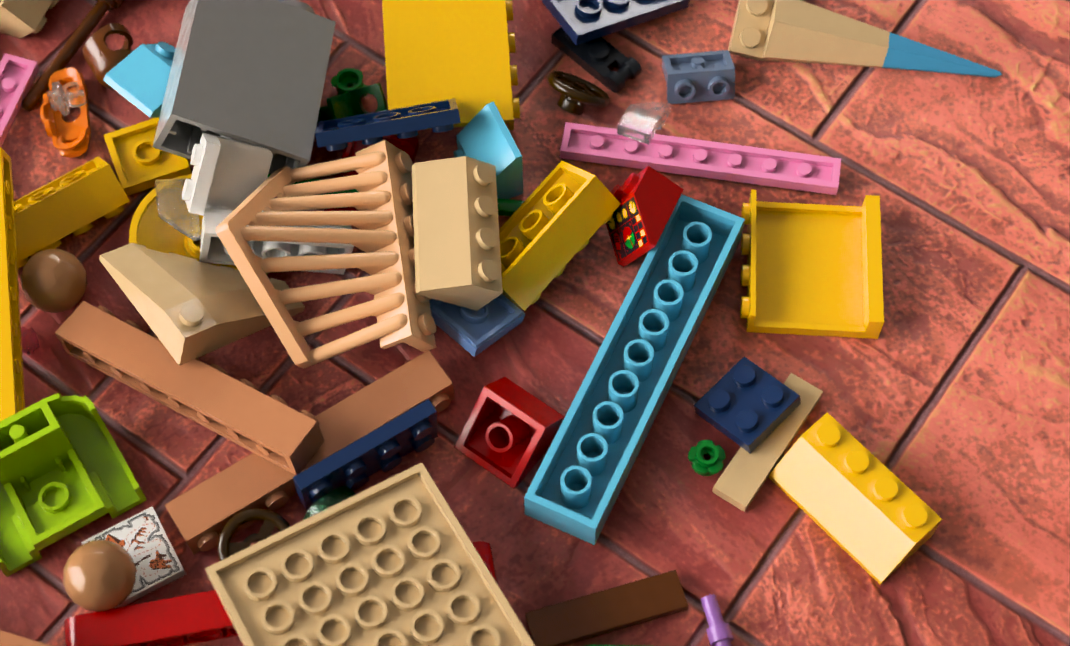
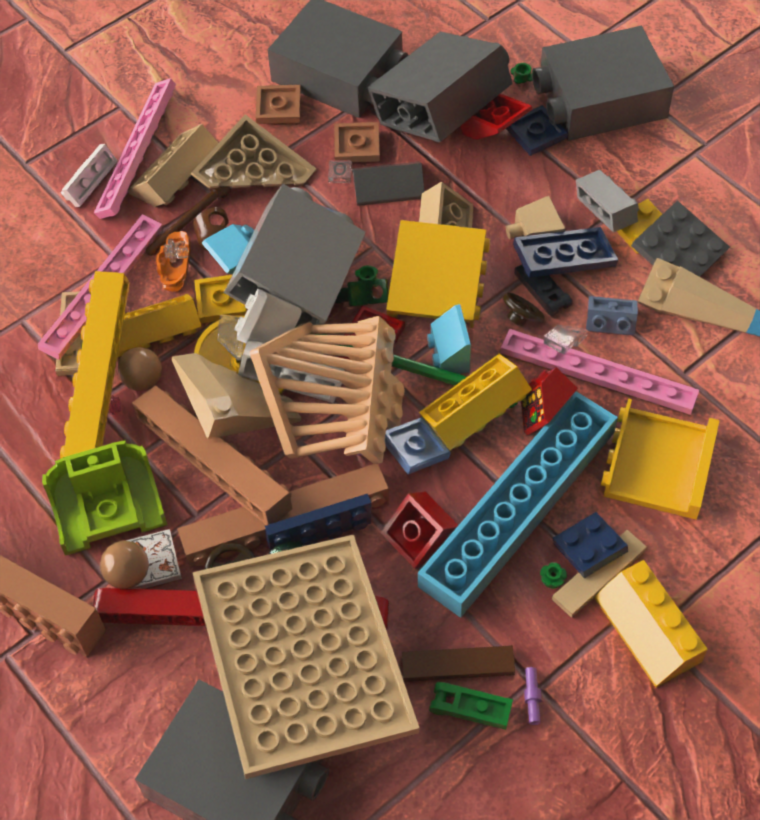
camera: 15 degrees right, 5 degrees down
dark blue plate [315,98,461,151] -> none
tan slope [412,156,503,311] -> none

